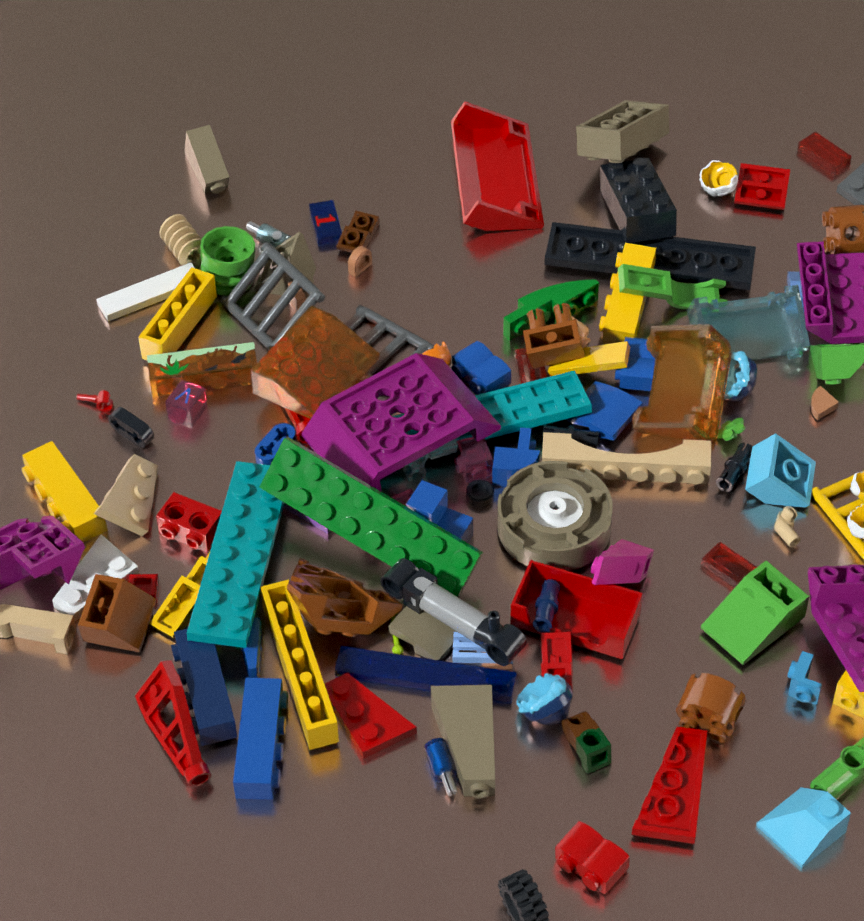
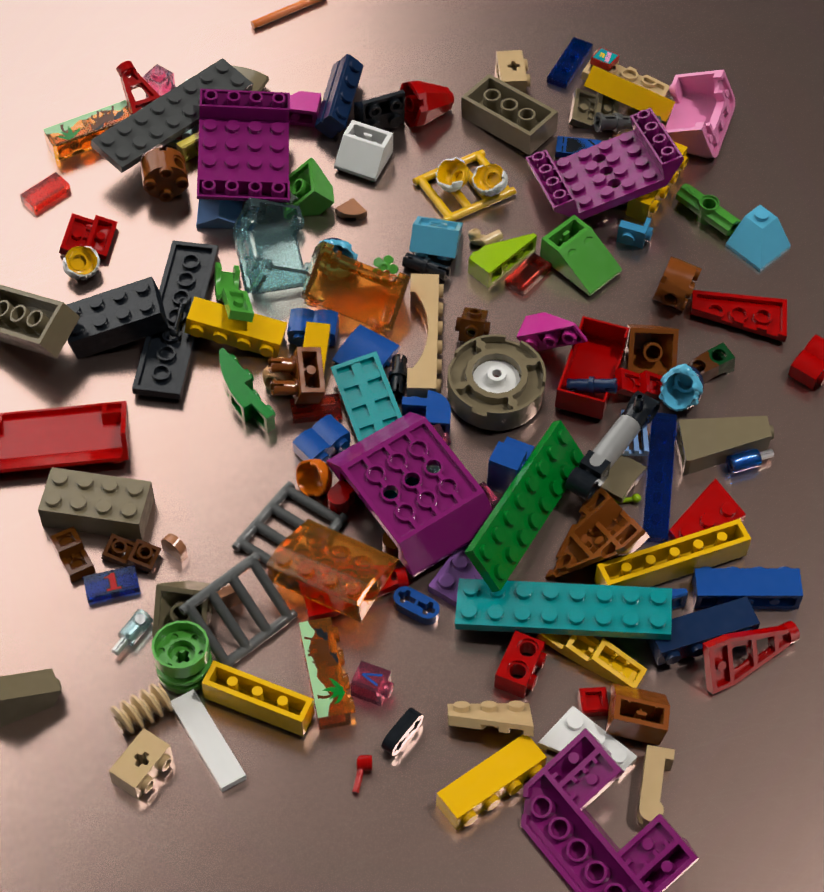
camera: 95 degrees left, 5 degrees up
black tile [466,480,494,508] -> none
none -> dark tan brick [38,467,154,540]
none -> reddish brown slope [49,526,96,582]
none -> tan brick [109,728,173,800]
none -> reddish brown brick [455,307,491,342]
none -> lime slope [468,233,537,288]
none -> dark orange slope [626,324,679,376]

